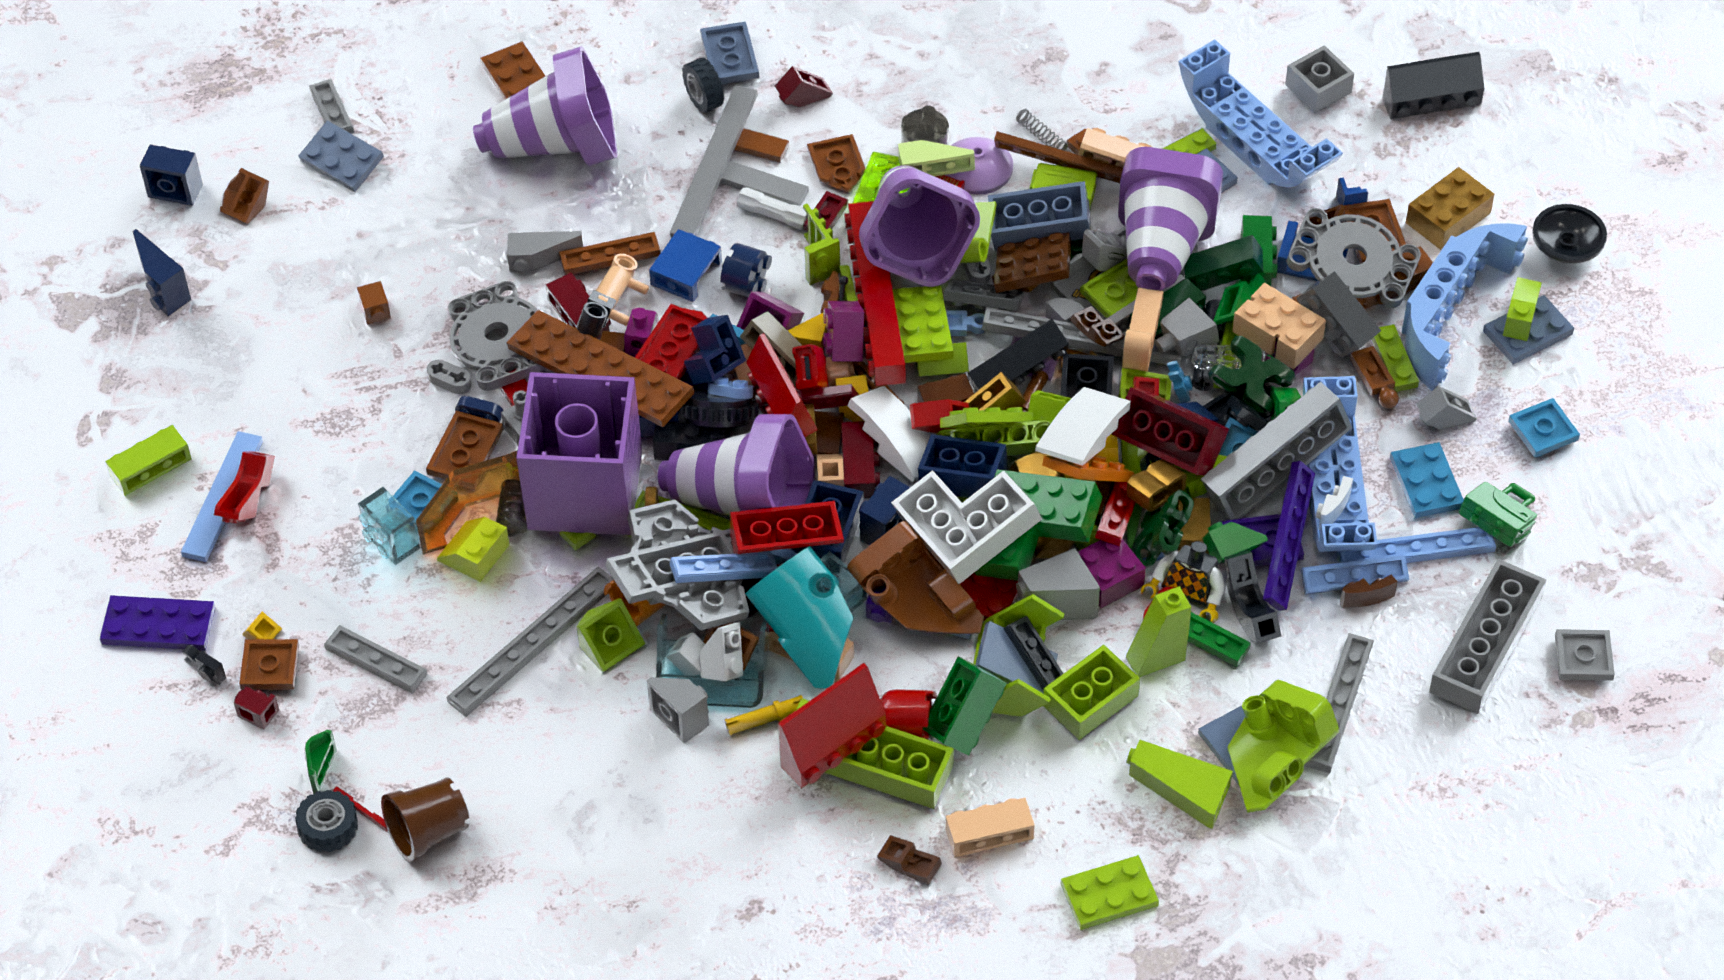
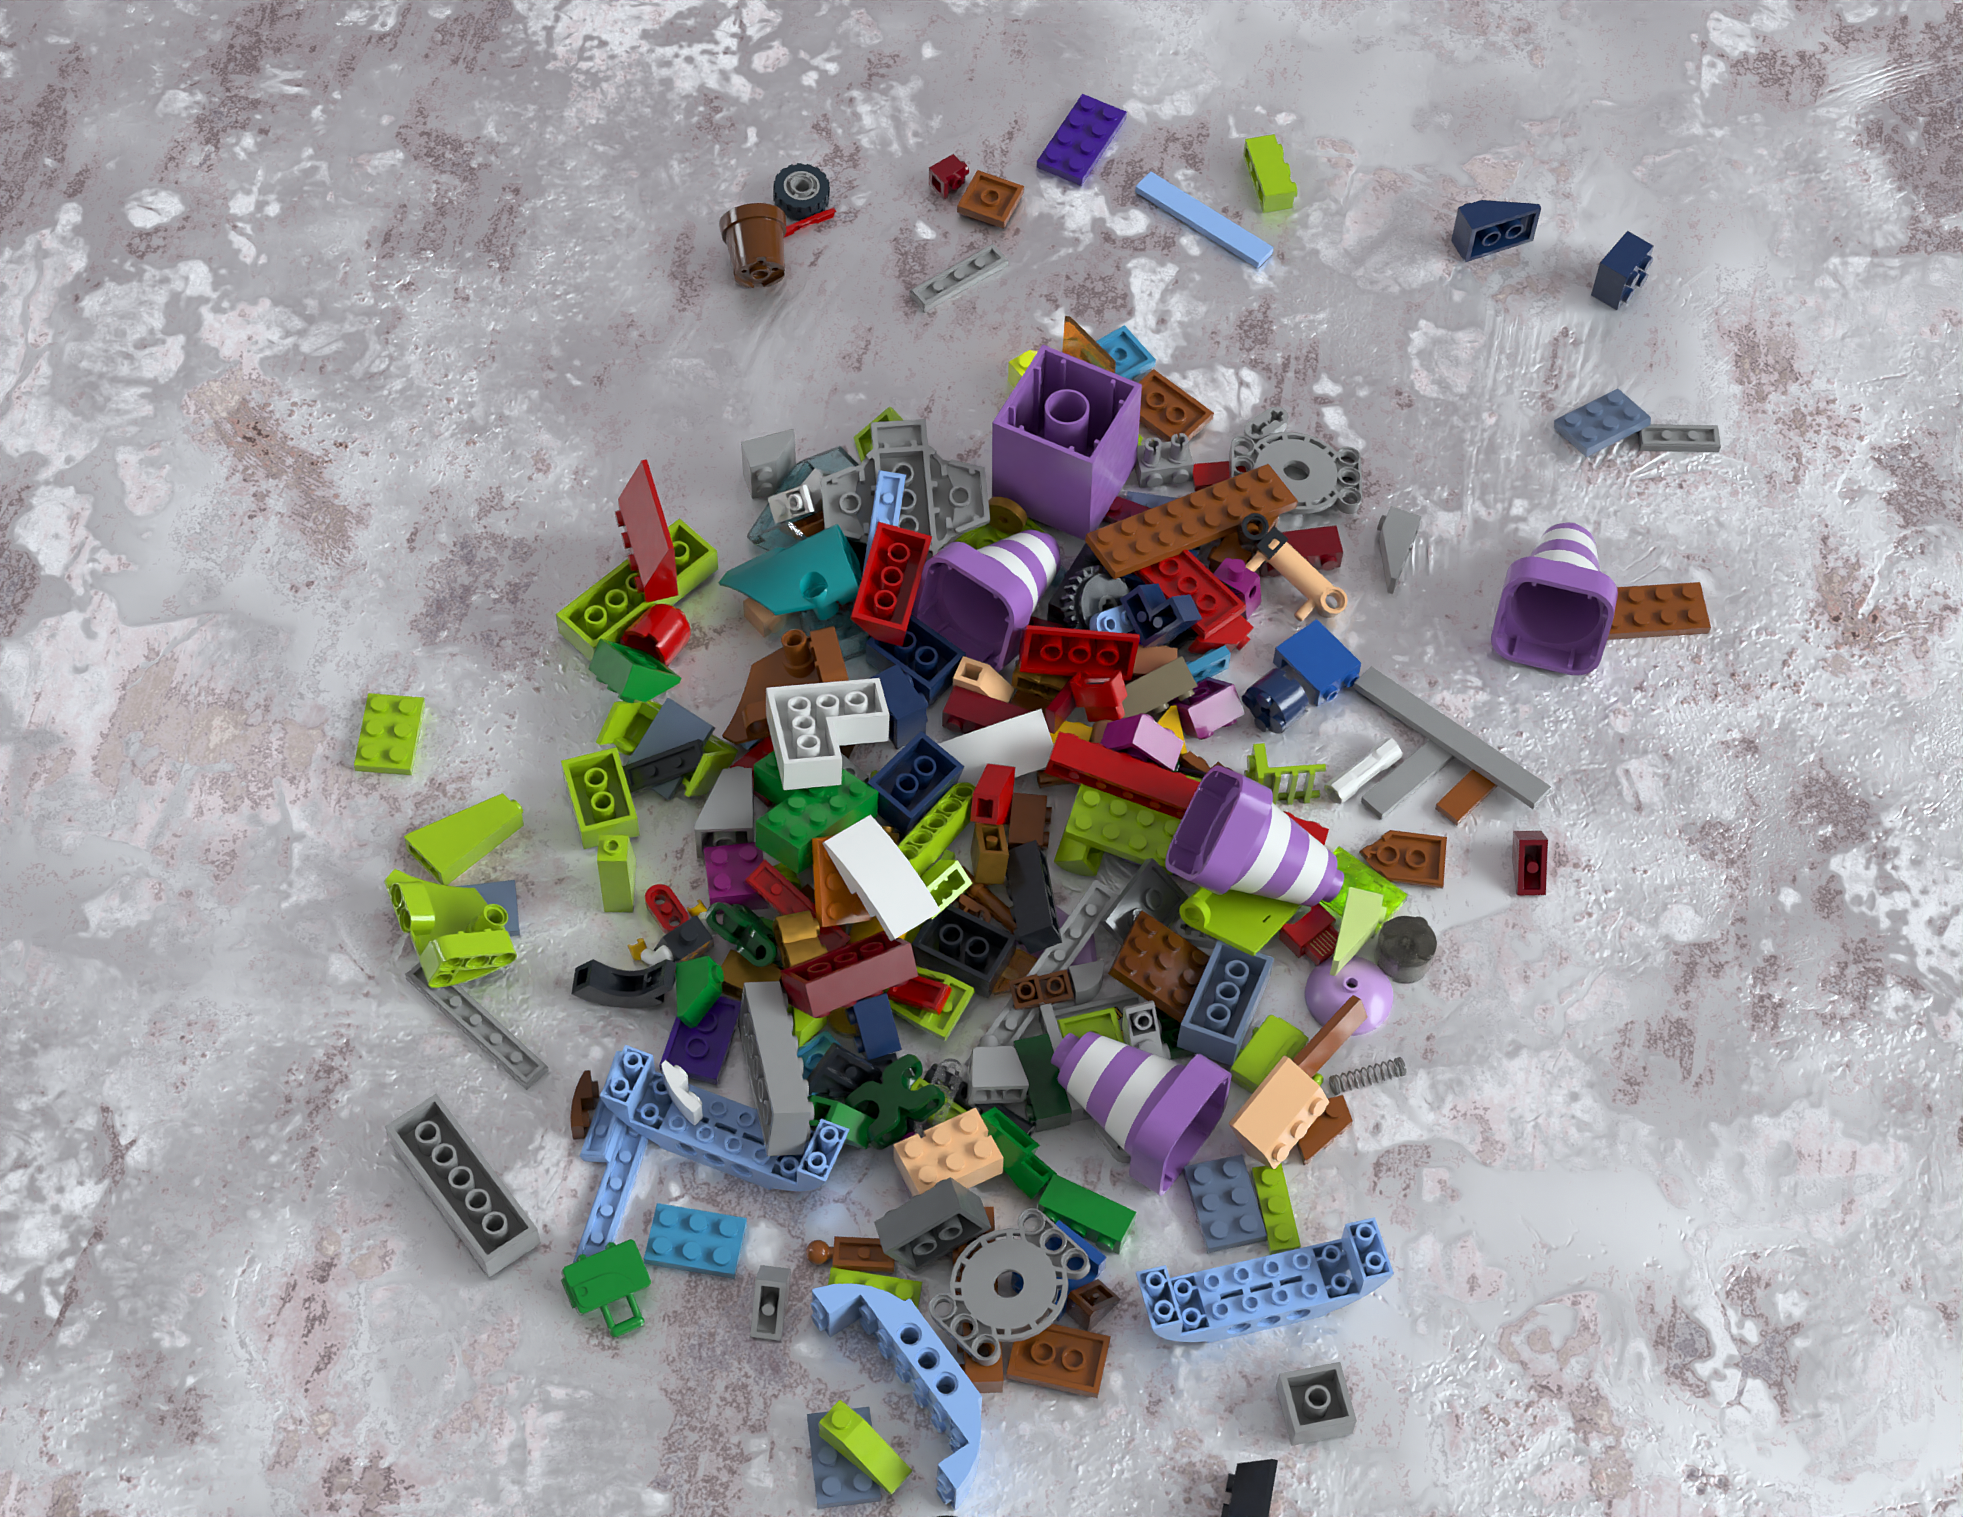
camera: 110 degrees right, 5 degrees up
black plate [182,645,226,685] -> none
red arch [214,451,275,524] -> none
dark orange slope [220,168,269,224] -> none
yellow slope [242,611,282,639] -> none
green slope [304,730,337,794] -> none
dark orange brick [357,281,391,324] -> none
clear light blue brick [358,487,420,565] -> none
light grey tile [446,567,613,717] -> none
dark blue beam [455,396,504,422] -> none
dark orange plate [559,232,661,275] -> none
black wheel [682,57,724,113] -> none
sand blue plate [700,21,759,84] -> none
yellow pin [724,695,803,736] -> none
dark red plate [804,191,848,231] -> none
reddish brown slope [877,835,942,885] -> none
lime plate [940,407,1033,428] -> none
light nougat brick [945,798,1035,858] -> none
light blue plate [946,310,985,336] -> none
light nougat beam [1122,288,1164,372] -> none
dark azure plate [1167,360,1193,403] -> none
dark green brick [1185,235,1263,291] -> none
green plate [1188,612,1251,667] -> none
dark purple plate [1263,461,1315,611] -> none
blue panel [1336,177,1368,205] -> none
pearl gold brick [1405,167,1495,250] -> none
dark azure plate [1508,398,1580,458] -> none
light grey plate [1555,629,1615,681] -> none

